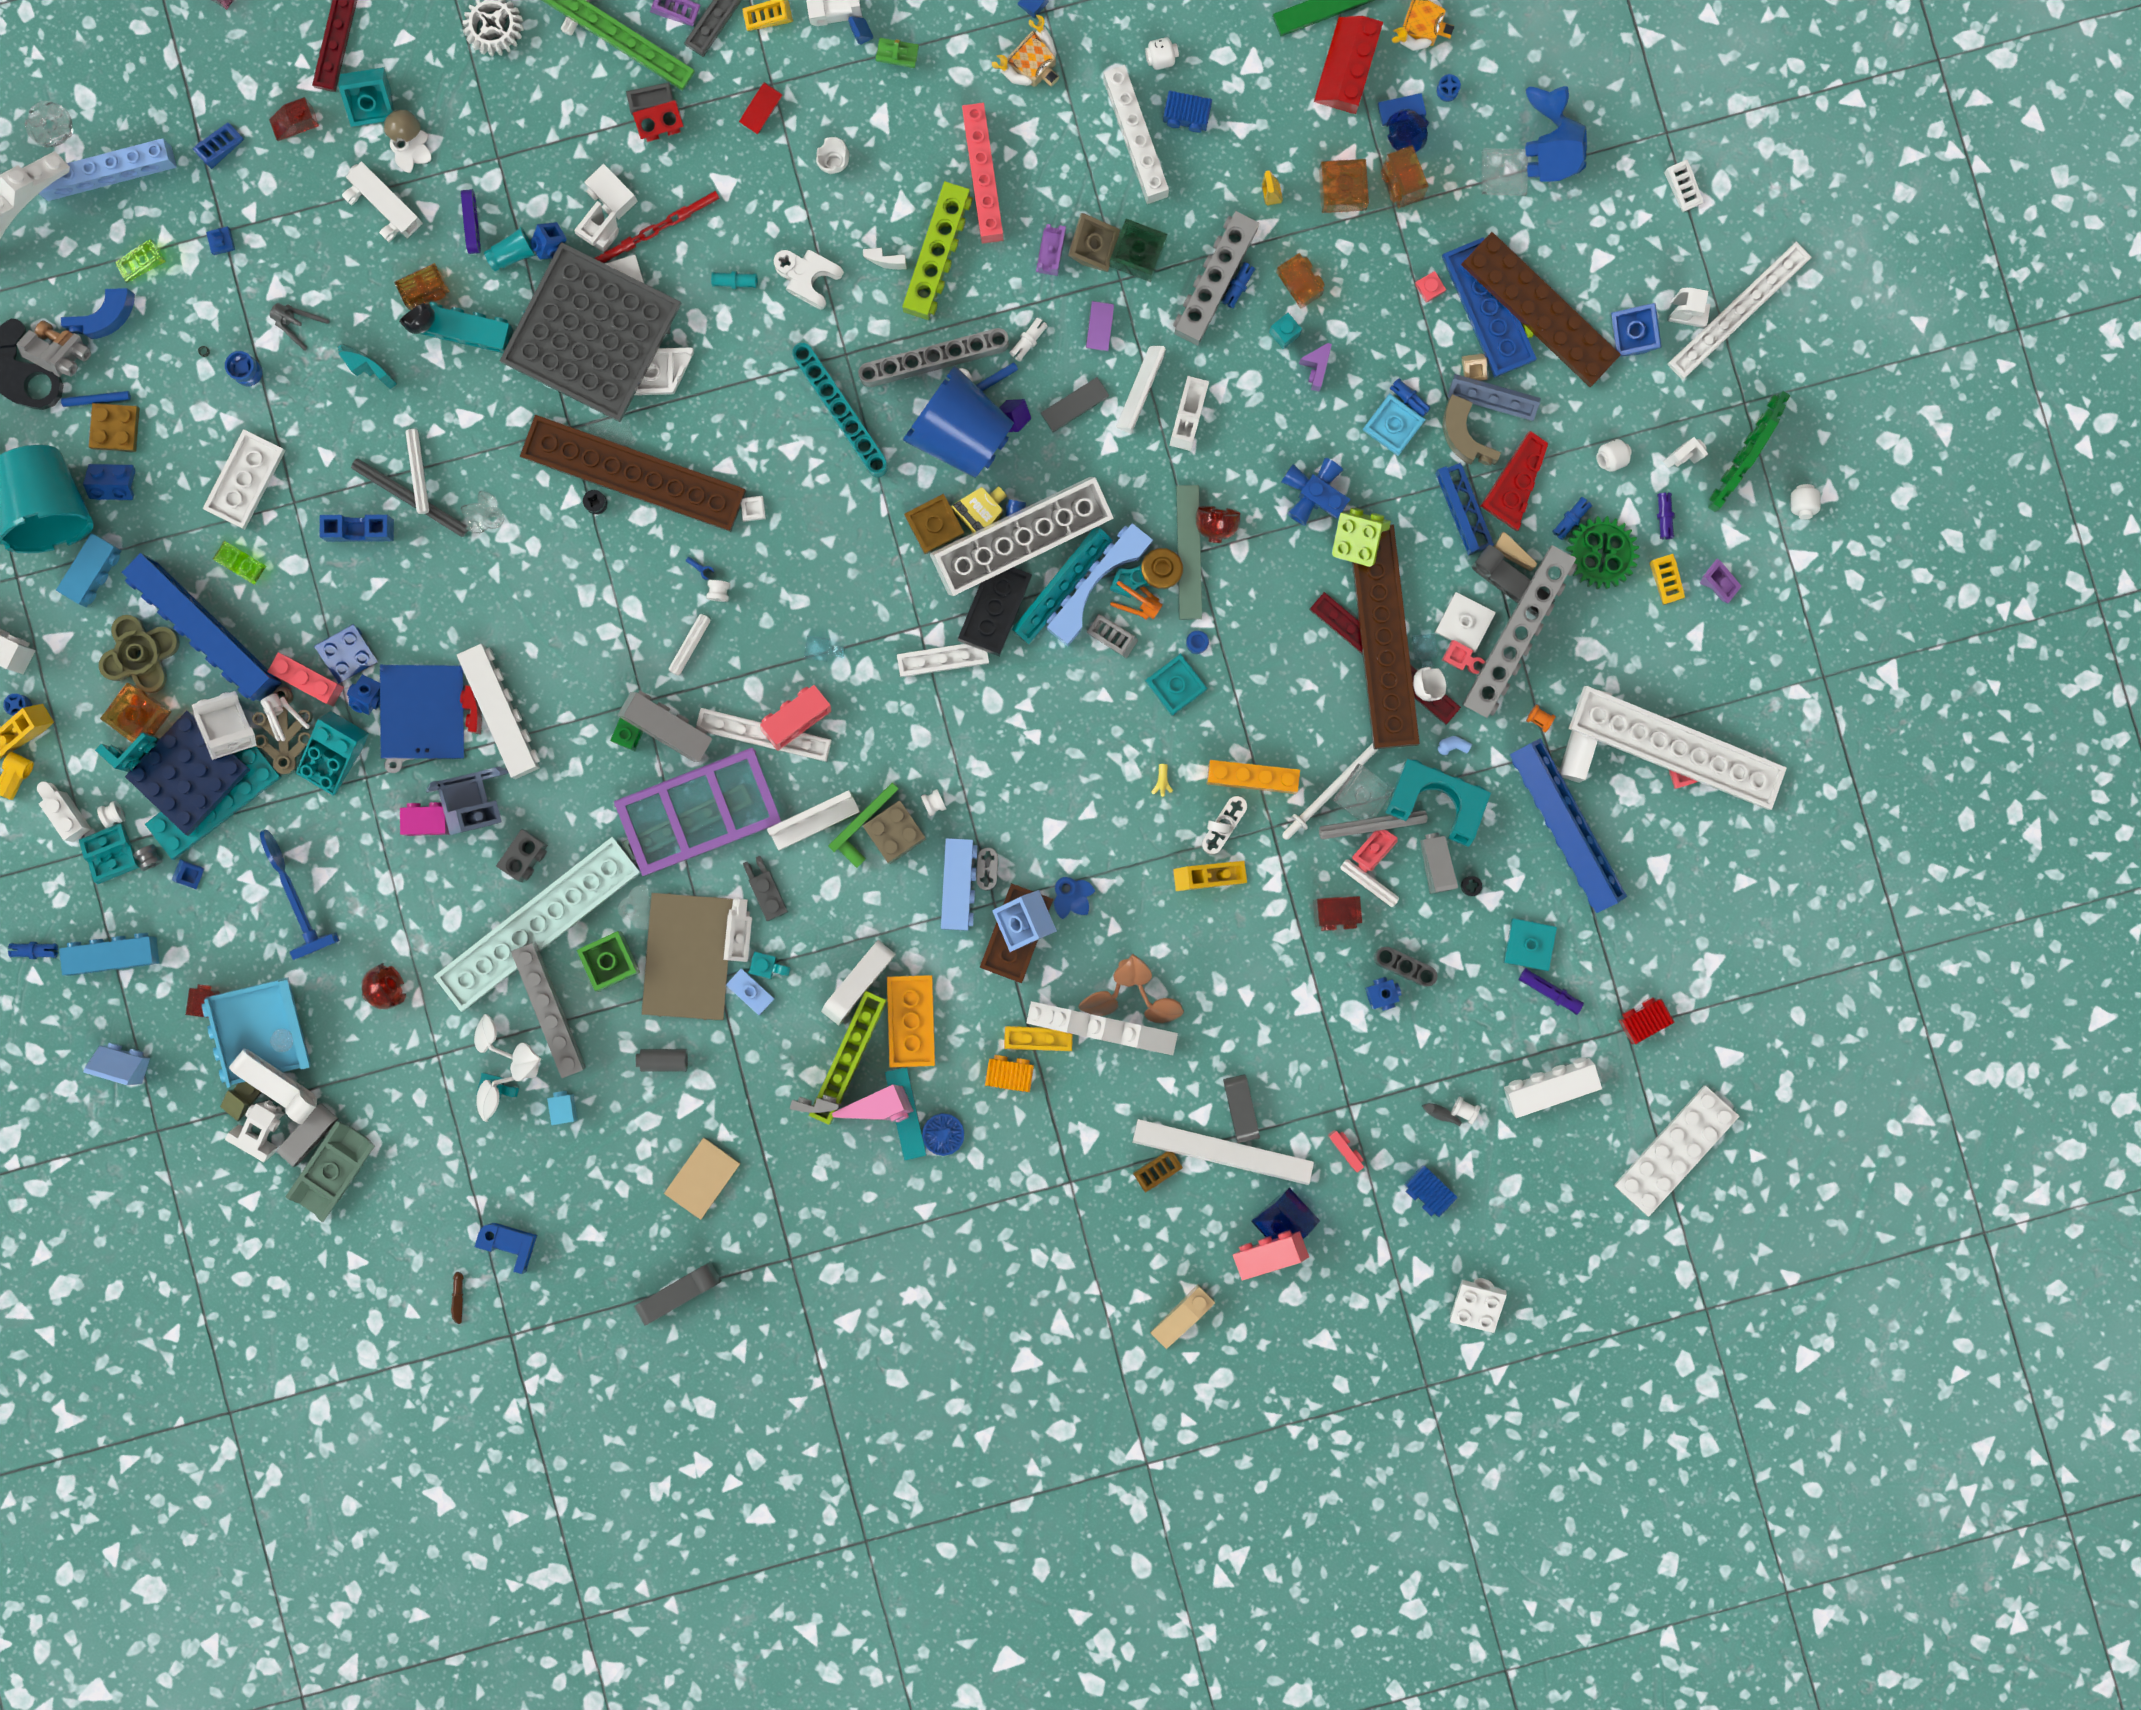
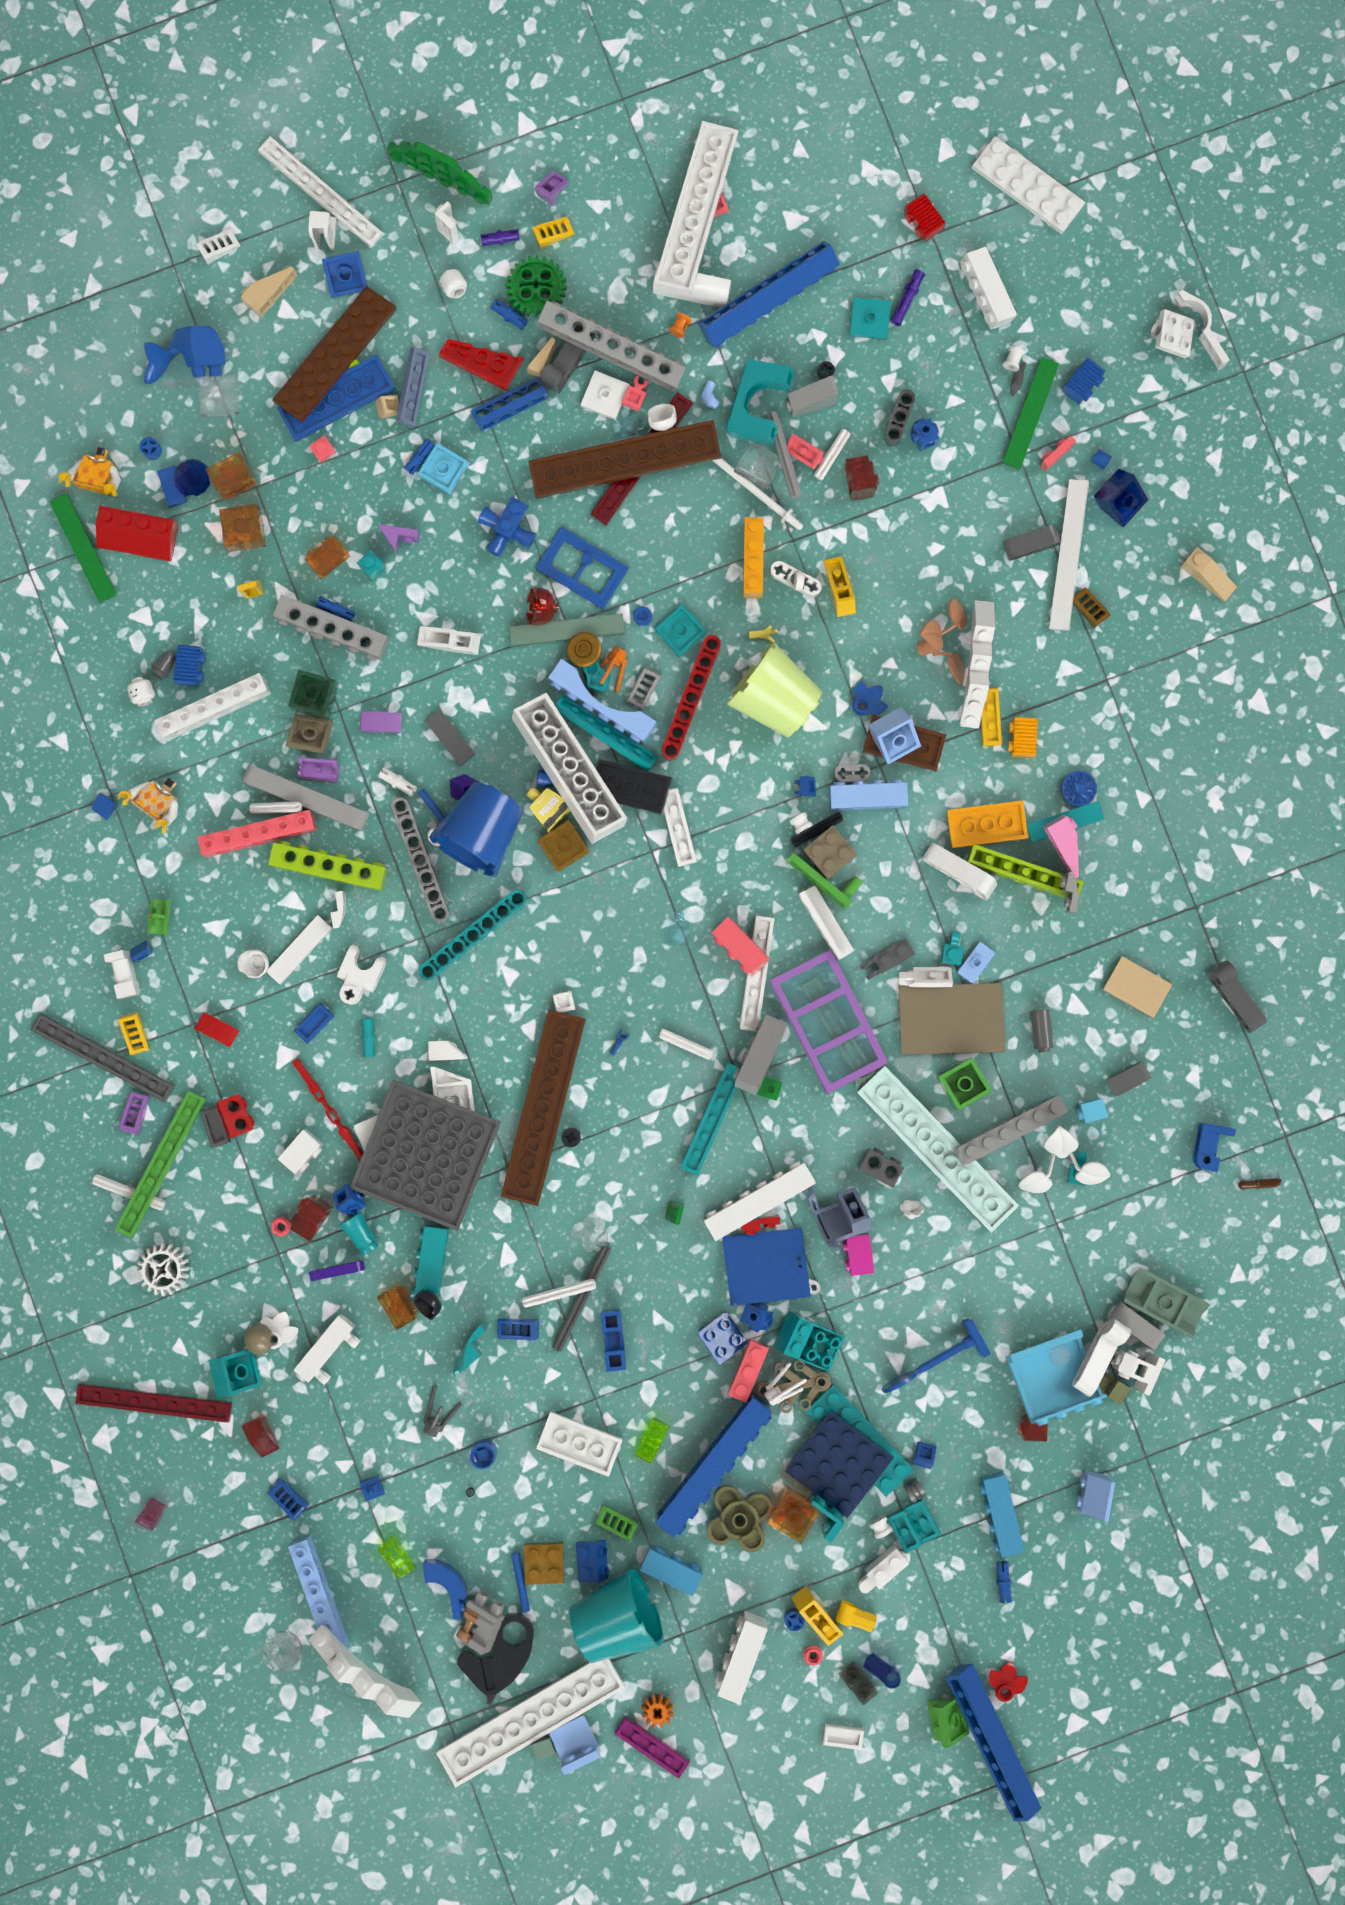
camera: 90 degrees left, 0 degrees up
white panel [192,691,257,760] -> none
clear red cylinder [361,963,406,1010] -> none
white piece [574,201,619,253] -> none
white wheel [706,580,730,602] -> none
white slope [1116,346,1166,434] -> none
coral brick [1233,1230,1309,1281] -> none
lime bracket [1332,508,1391,567] -> none
dark tan arch [1443,394,1501,466] -> none
white head [1791,484,1821,519] -> none
none -> dark grey cone [150,651,176,680]
none -> tan slope [240,266,298,318]
none -> light grey beam [241,764,370,831]
none -> white axle [249,802,302,814]
none -> white tile [267,915,333,985]
none -> coral plate [271,1217,291,1237]
none -> clear red brick [290,1195,333,1241]
none -> blue tile [294,1003,335,1044]
none -> white slope [428,1041,468,1061]
none -> blue slope [498,1319,539,1341]
none -> blue door [536,527,629,610]
none -> bright green slope [595,1505,639,1541]
none -> red beam [662,635,721,761]
none -> green slope [665,1201,684,1225]
none -> teal plate [680,1062,741,1176]
none -> yellowish green cone [726,642,822,738]
none -> black axle [791,812,843,847]
none -> blue tile [794,776,816,797]
none -> white plant [900,1200,924,1219]
none -> green tile [1002,357,1059,470]
none -> blue hose [1091,449,1112,470]
none -> dark grey slope [1107,1061,1152,1097]
none -> white piece [1174,290,1230,370]

